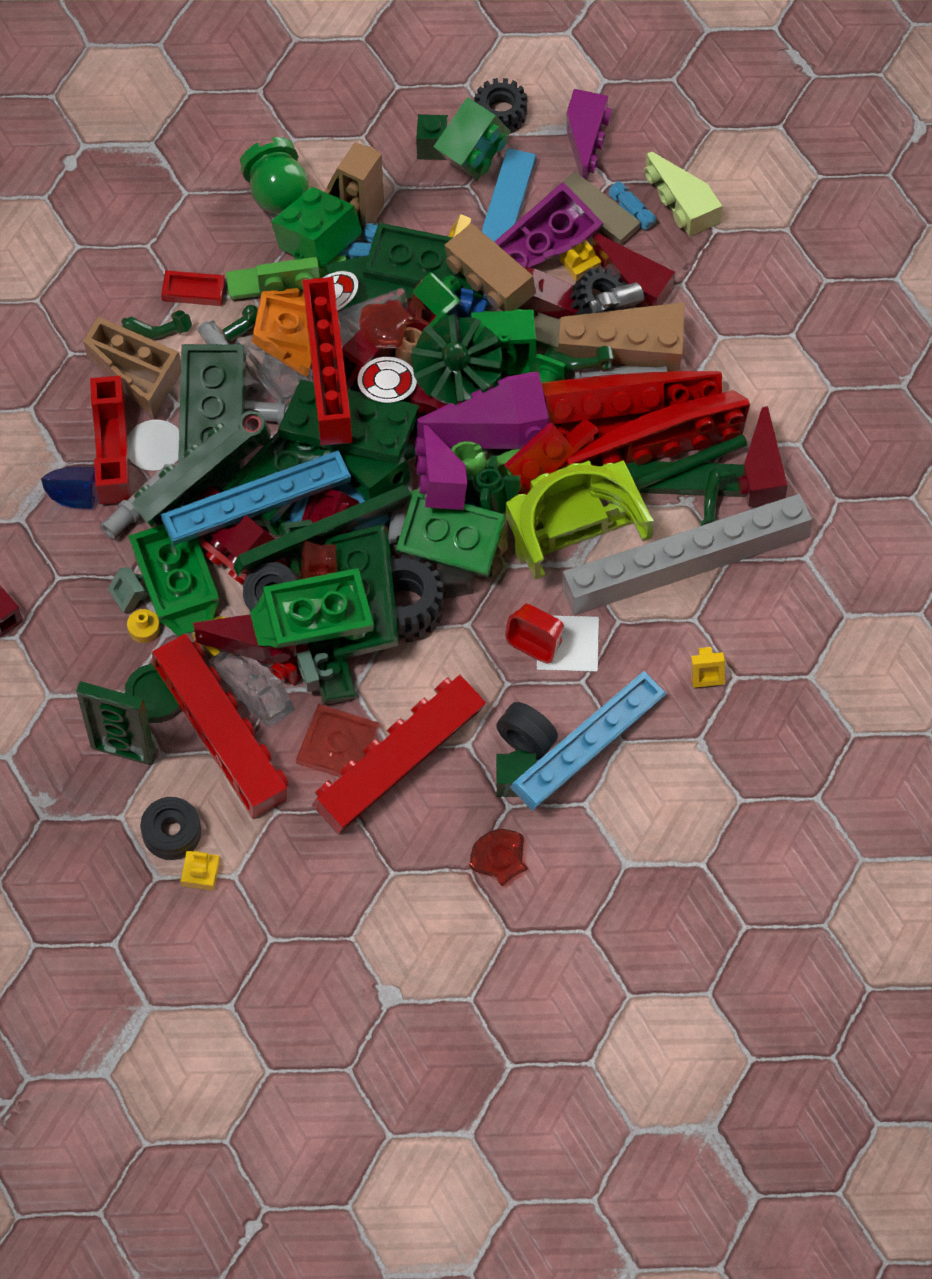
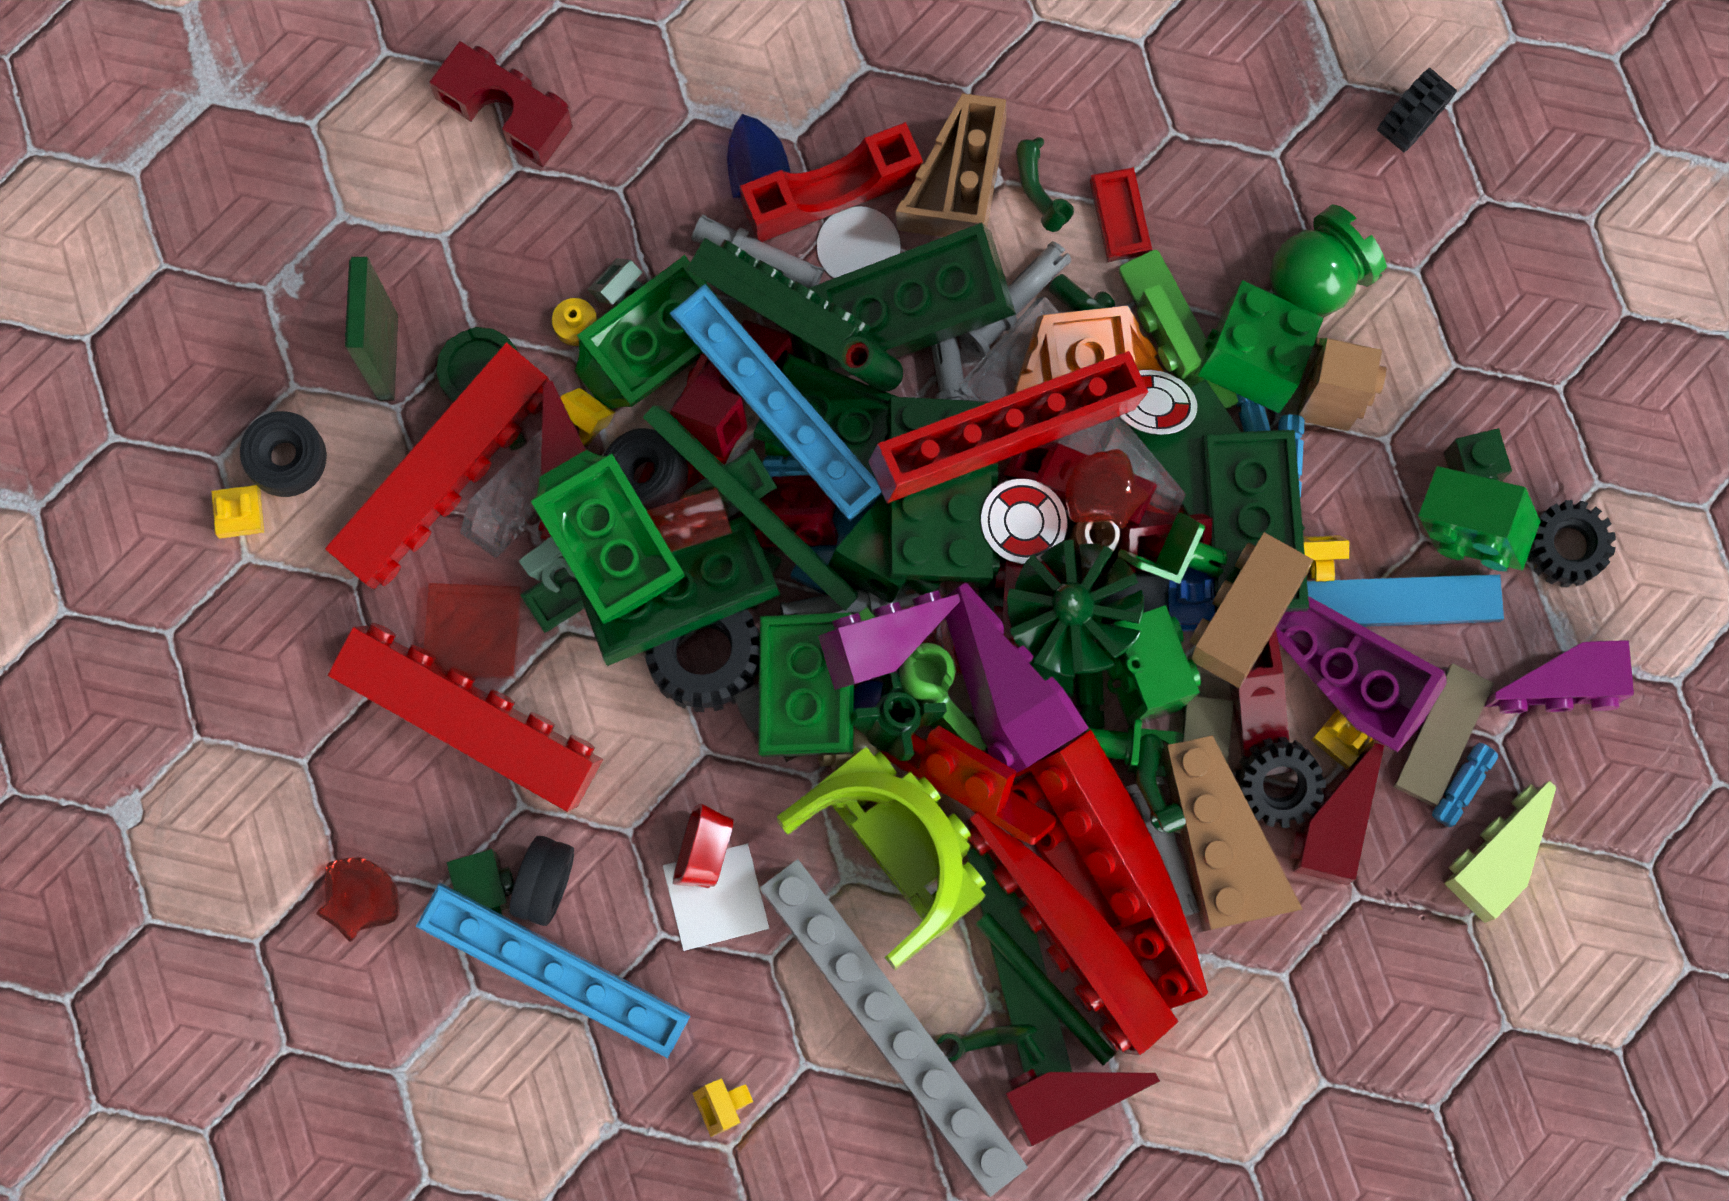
camera: 70 degrees right, 15 degrees up
flat silver bar [589,282,644,313] -> none
none -> black tyre [1377,68,1457,153]

